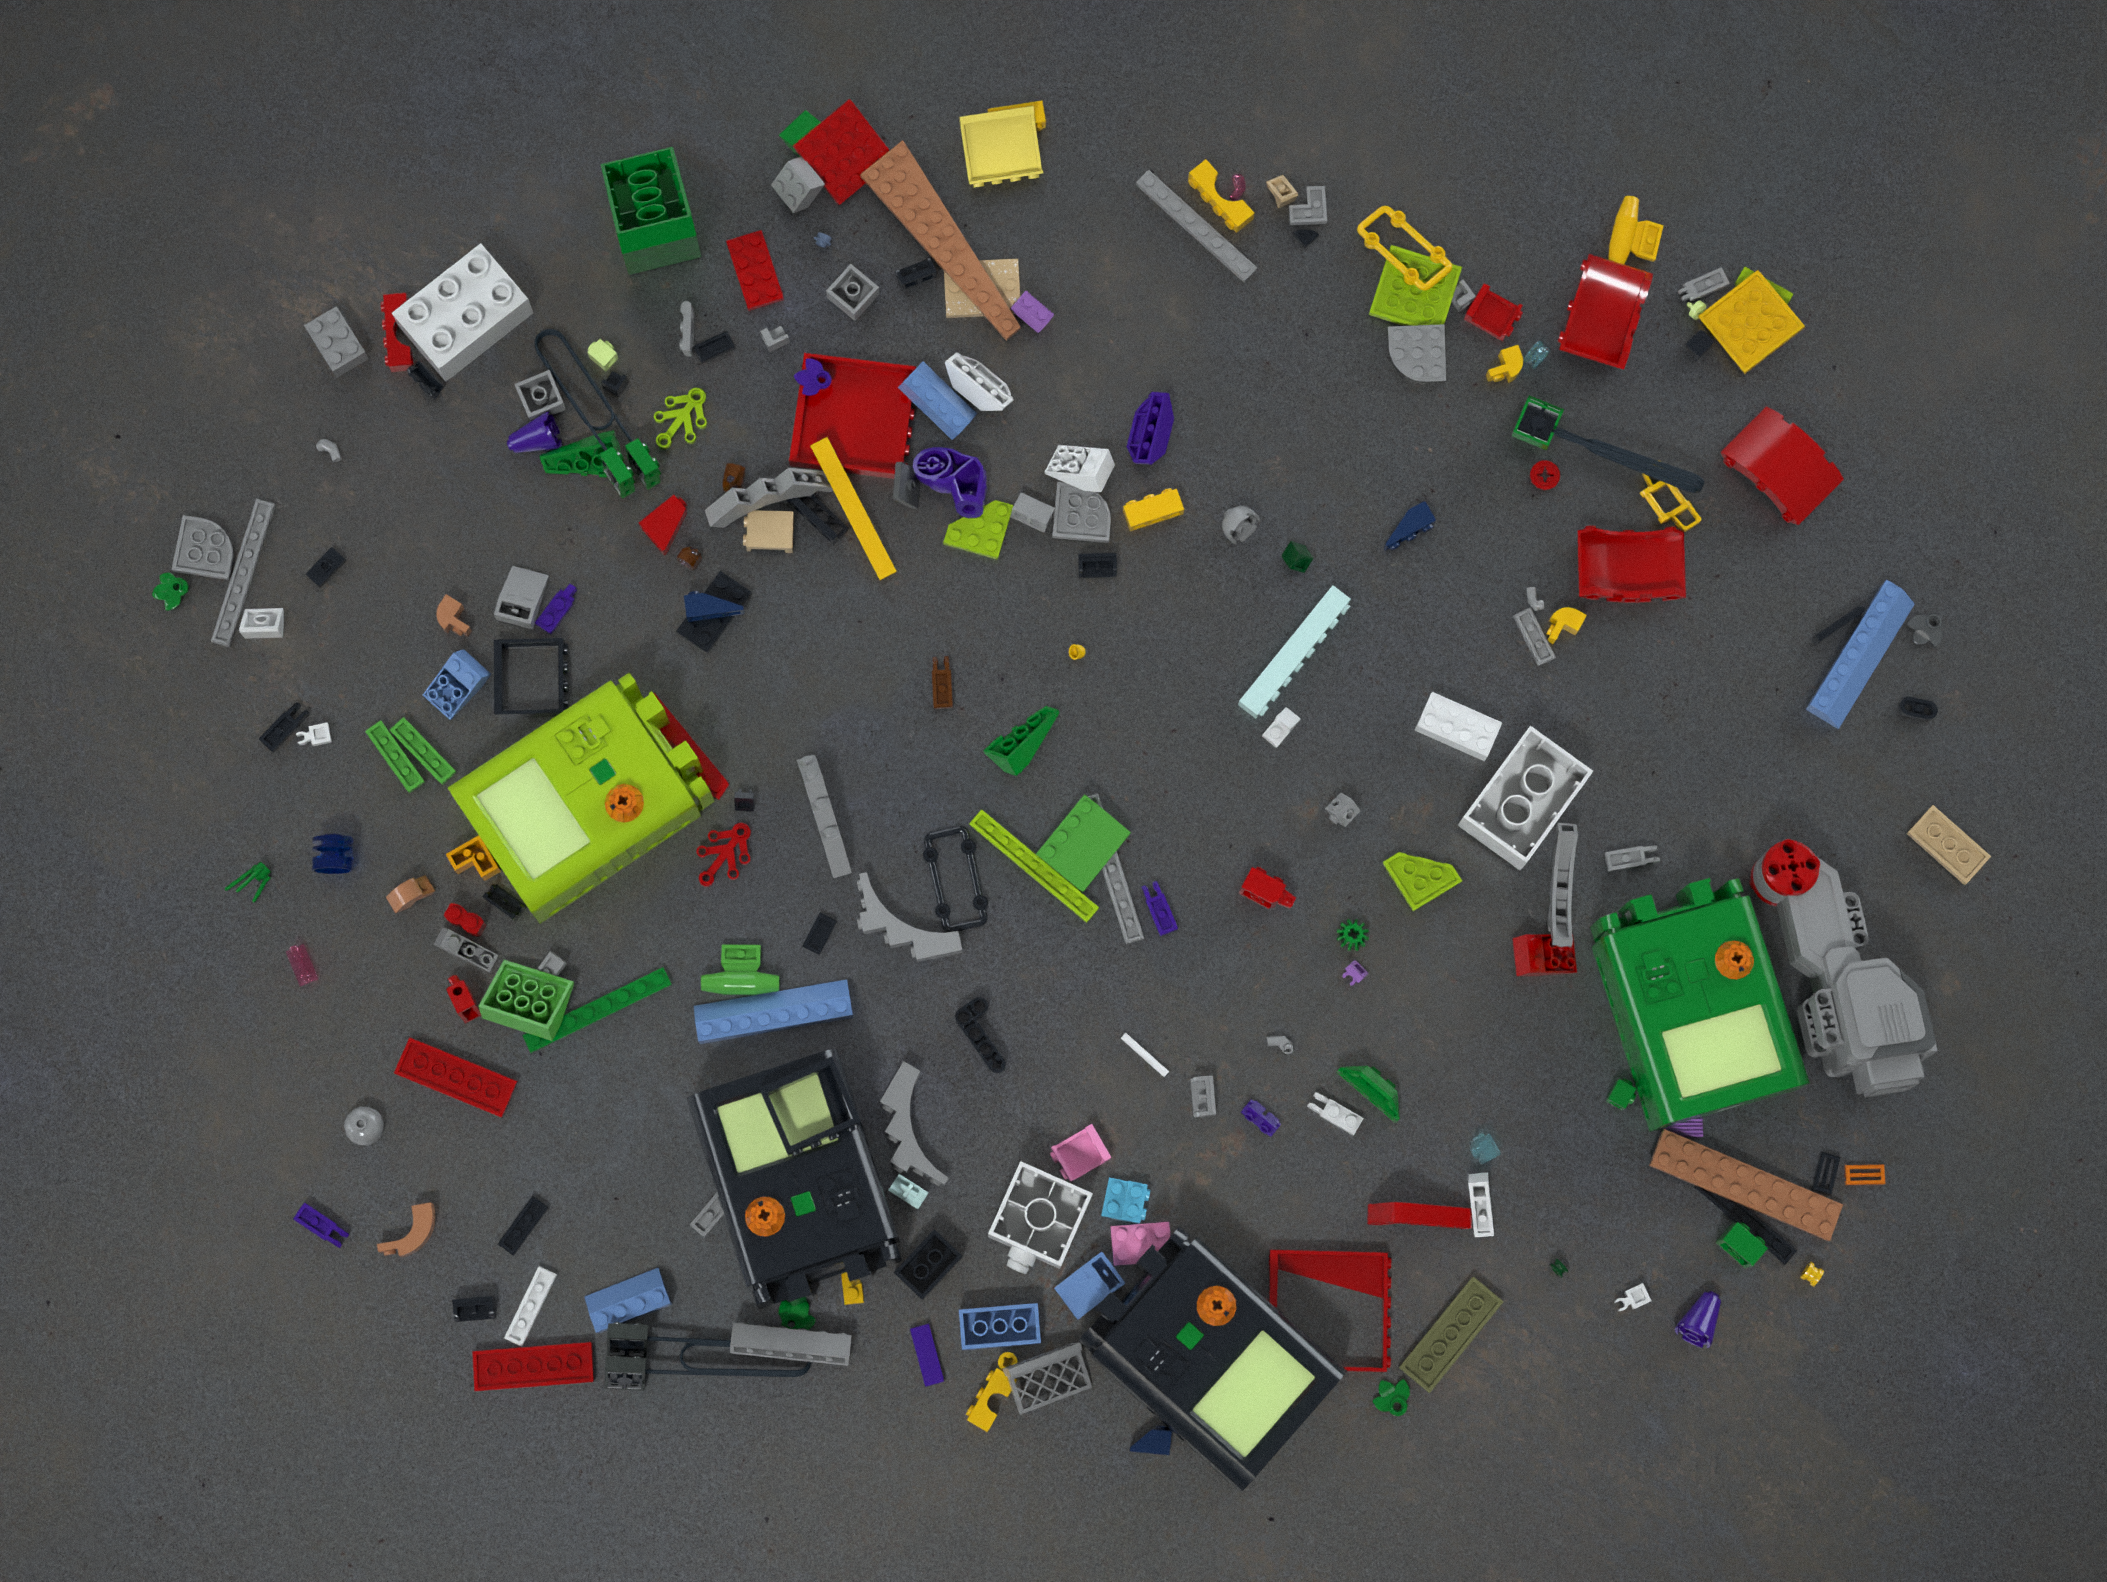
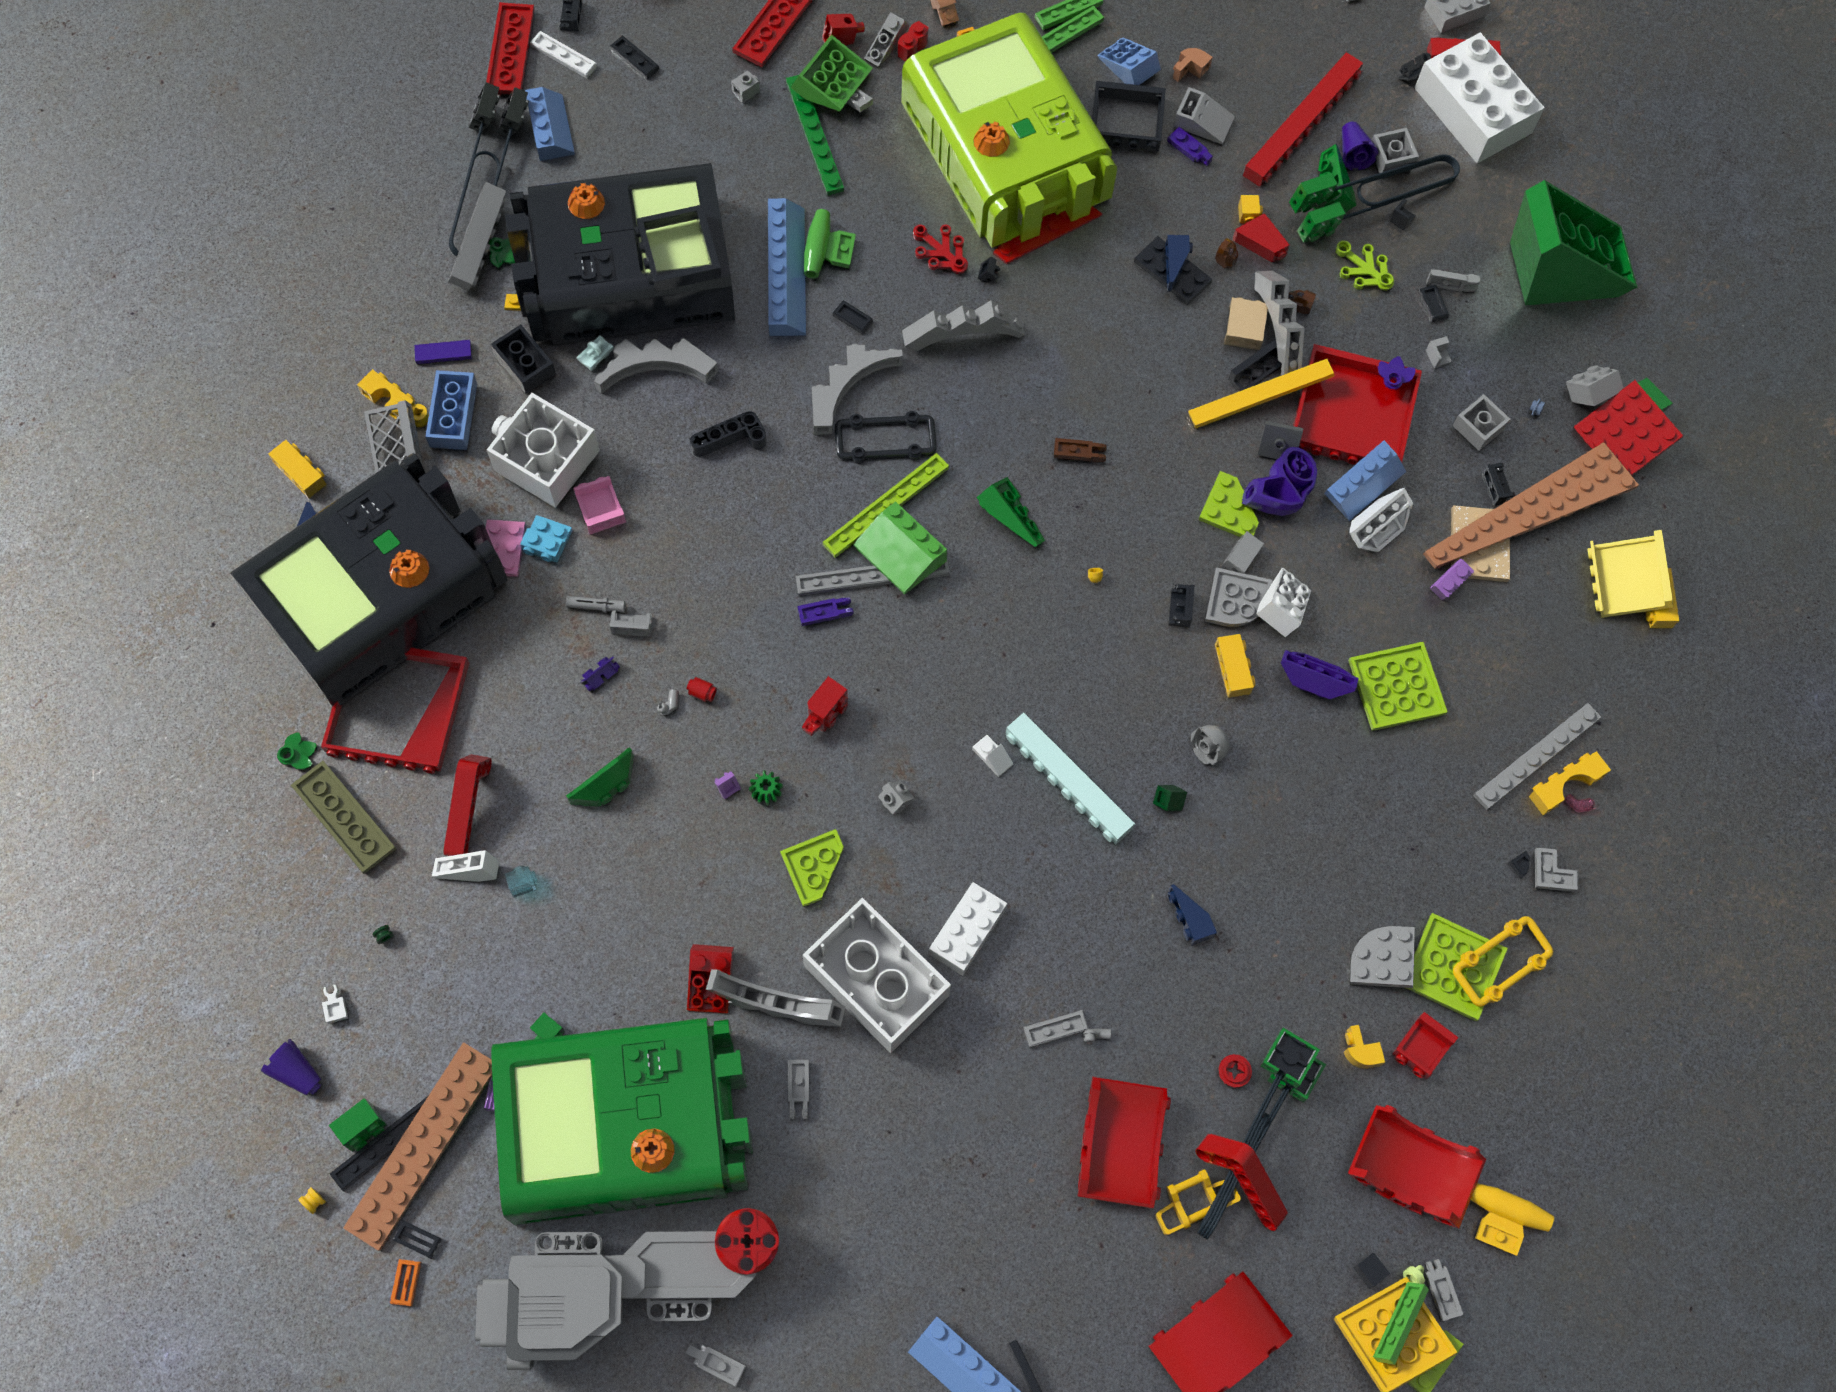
camera: 100 degrees right, 10 degrees down
yellowish green brick [587,339,619,372] -> none
red plate [726,230,784,311] -> none
medium blue slope [1054,1252,1125,1320] -> none
white bar [1121,1033,1169,1077] -> none
tan slope [1266,175,1298,208] -> none
white hinge [1307,1092,1364,1136] -> none
light grey panel [1451,279,1476,312] -> none
clear light blue wheel [1523,340,1551,370] -> none
yellow brick [1546,607,1587,644] -> none
none -> yellow brick [268,440,326,499]
none -> light grey pin [566,595,626,613]
none -> red brick [686,677,717,702]
none -> light grey hinge [686,1345,746,1387]
none -> light grey brick [731,70,760,103]
none -> red beam [1195,1134,1288,1231]
none -> yellow brick [1238,195,1263,223]
none -> red brick [1243,52,1363,187]
none -> lime plate [1348,642,1448,731]
none -> bright green plate [1373,1282,1429,1365]

